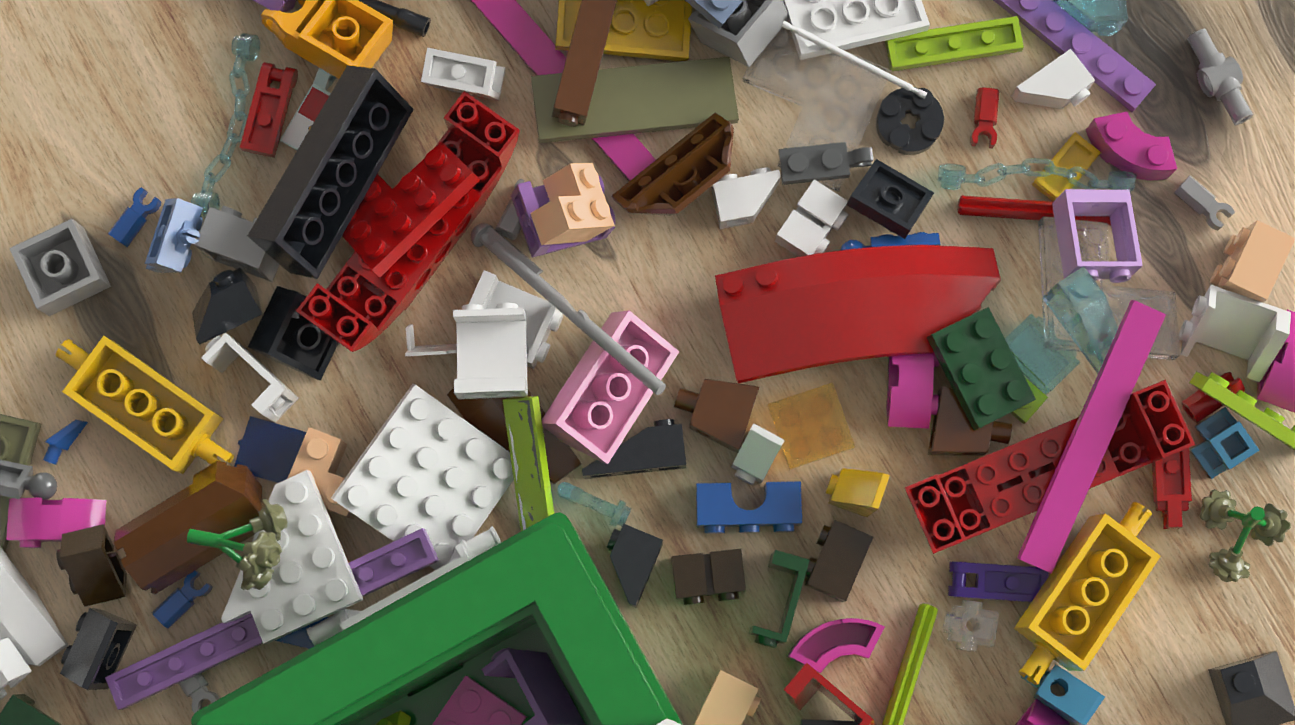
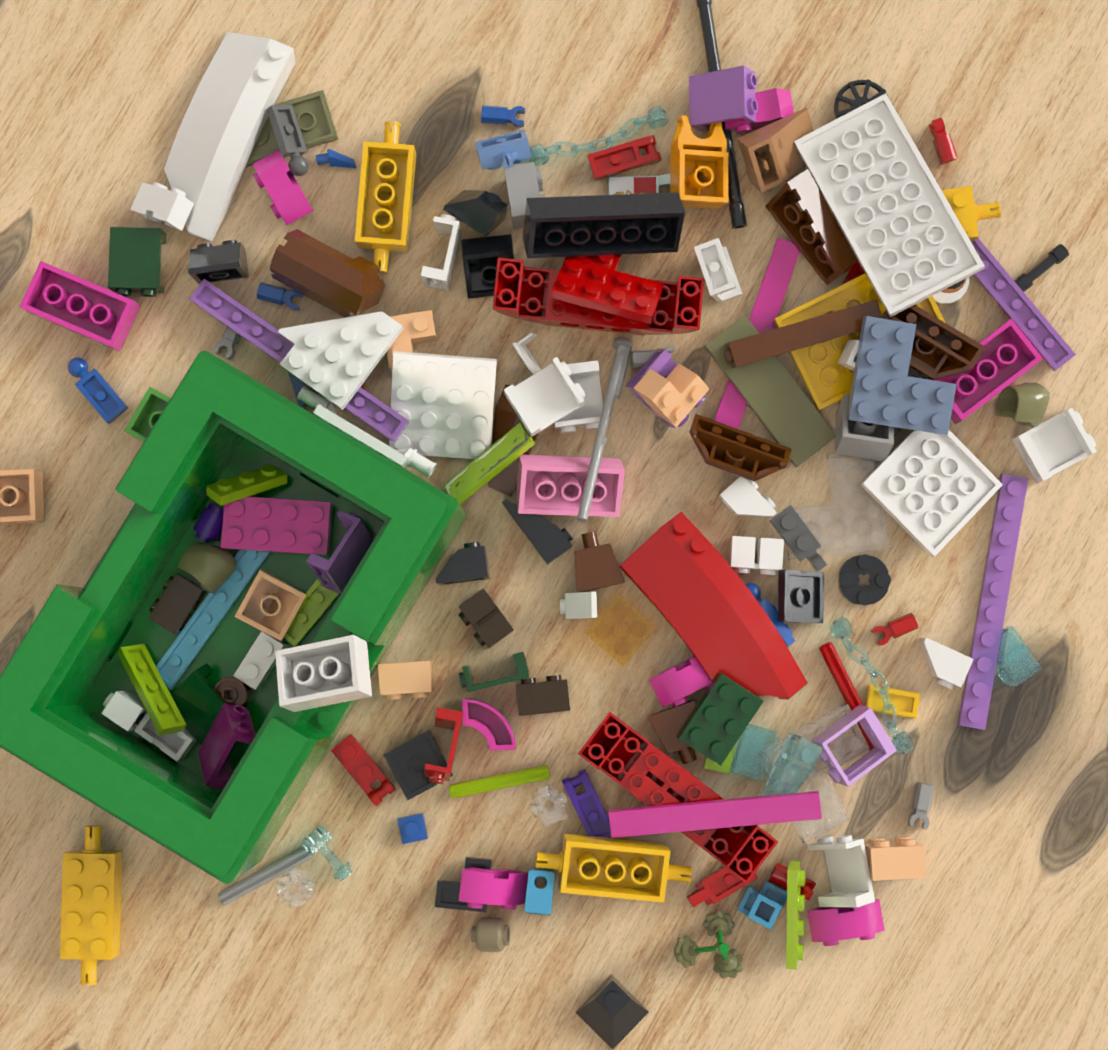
camera: 60 degrees right, 5 degrees up
light grey brick [9,219,111,316] -> none
dark brown piece [56,524,127,607] -> none
olive plant [187,499,288,590] -> none
clear blue piece [234,416,306,483] -> none
clear light blue hinge [557,482,631,527] -> none
blue arch [696,481,802,534] -> none
white piece [781,21,927,99] -> none
yellow slope [825,468,890,517] -> none
lime plate [885,16,1024,72] -> none
dark pink brick [1086,112,1177,181] -> none
light grey pin [1187,29,1254,126] -> none

